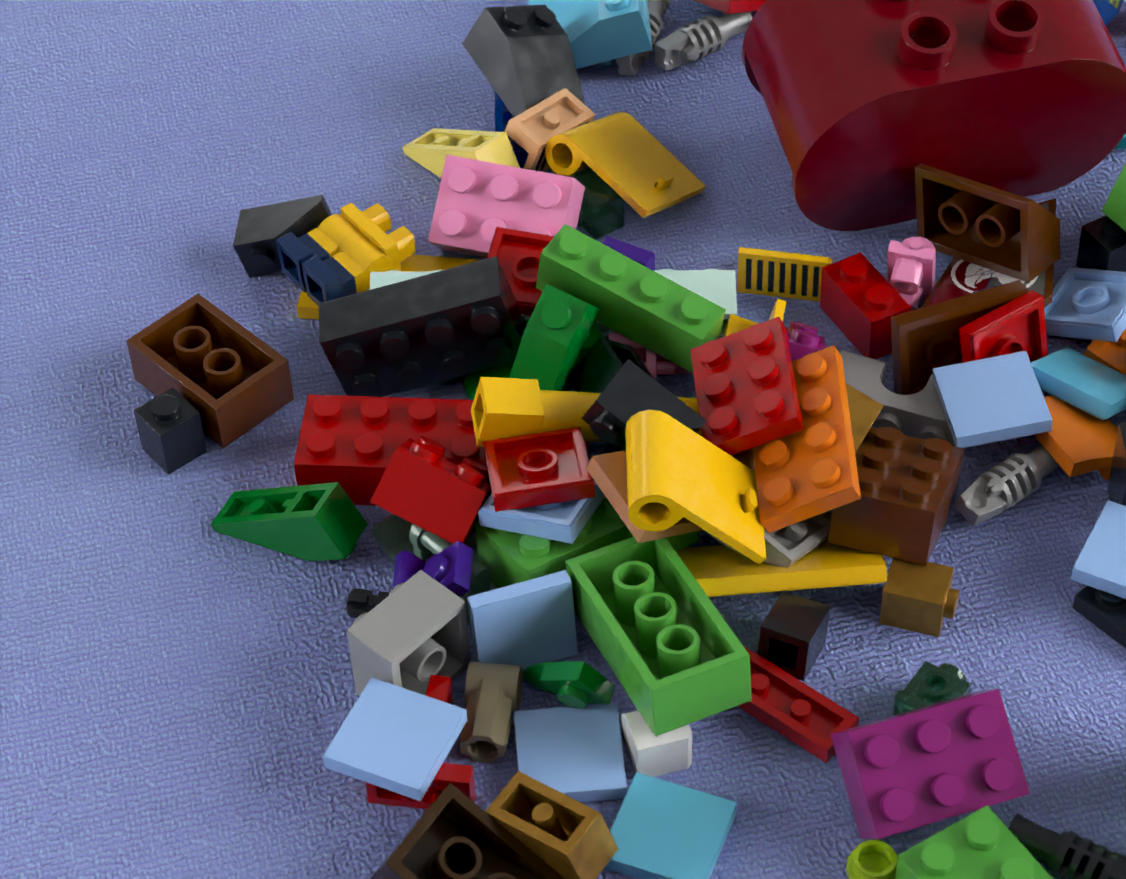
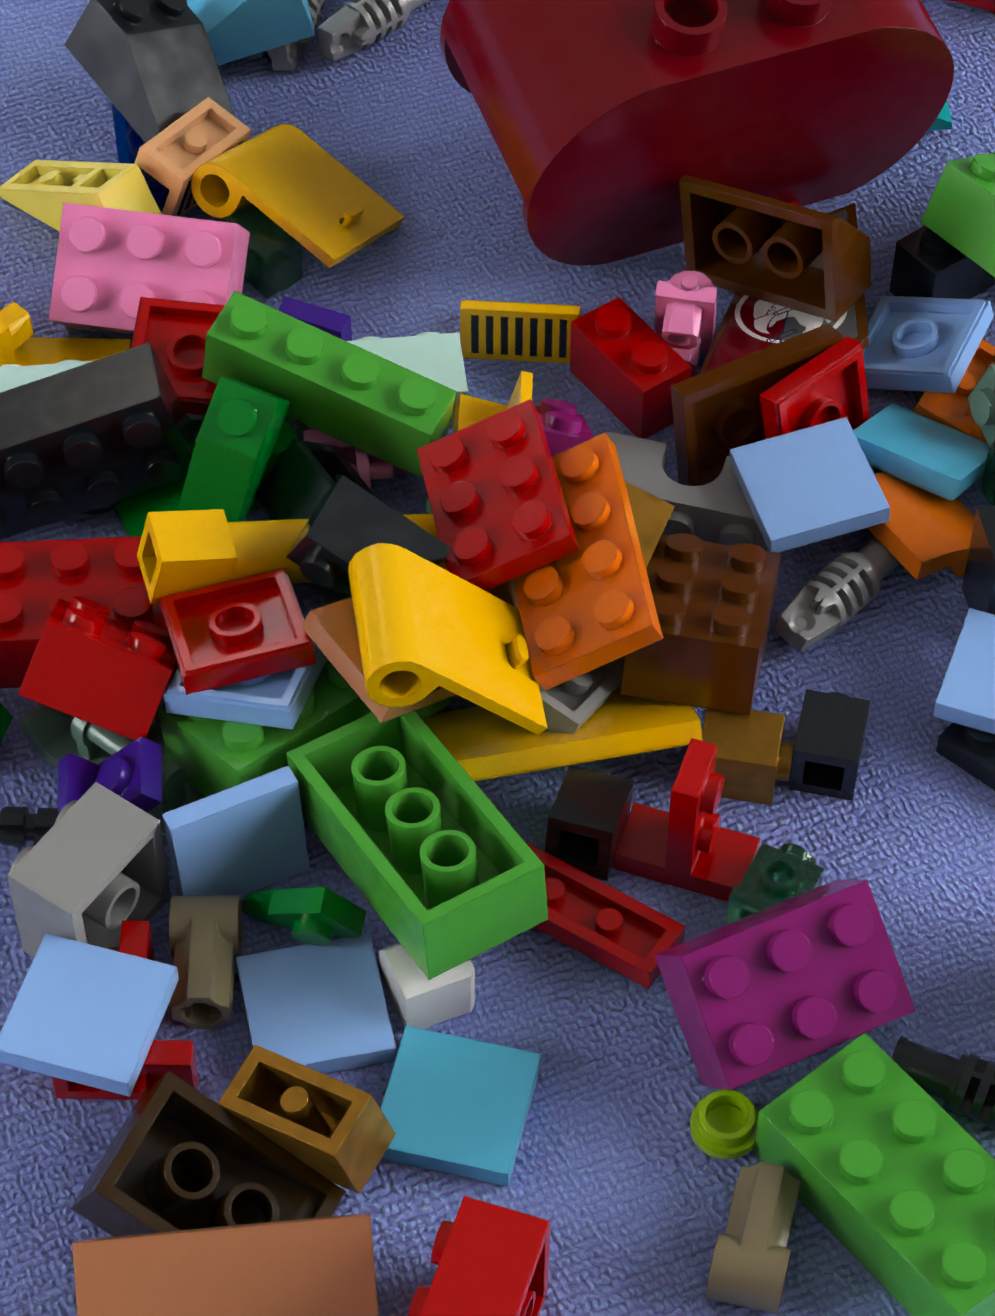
camera: 10 degrees left, 5 degrees up
none -> red bracket [613,738,761,905]
none -> black brick [788,689,870,801]

